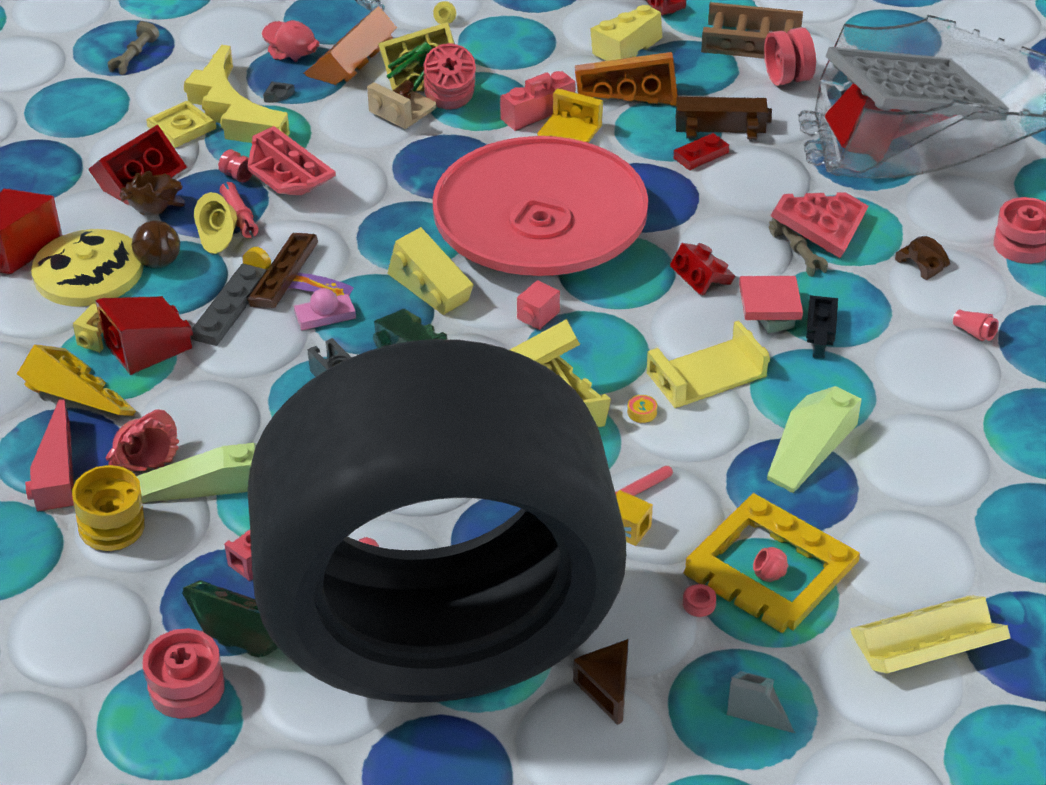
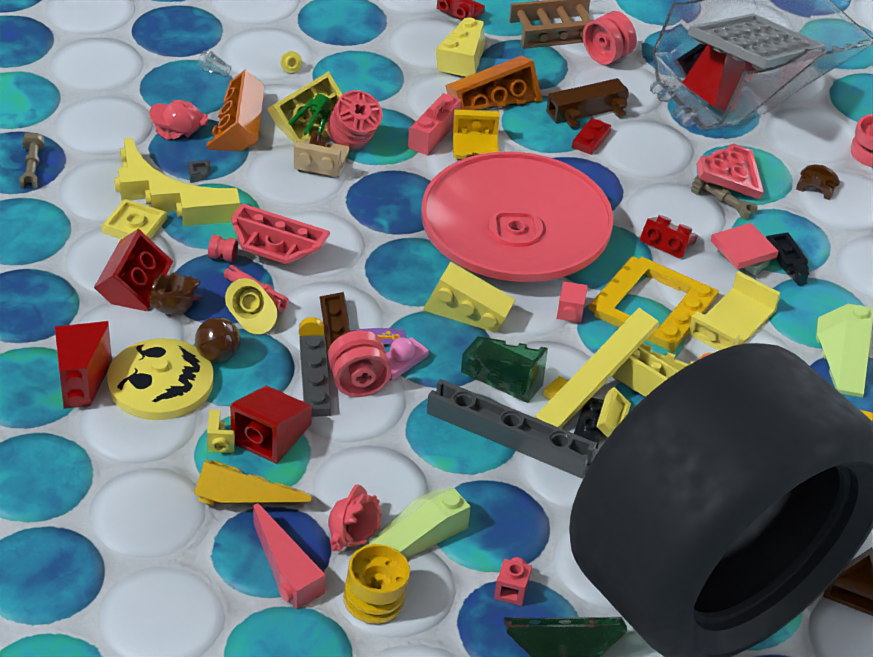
camera: 30 degrees left, 0 degrees up
none -> coral wheel [328,330,391,397]
none -> yellow hinge [588,256,719,352]

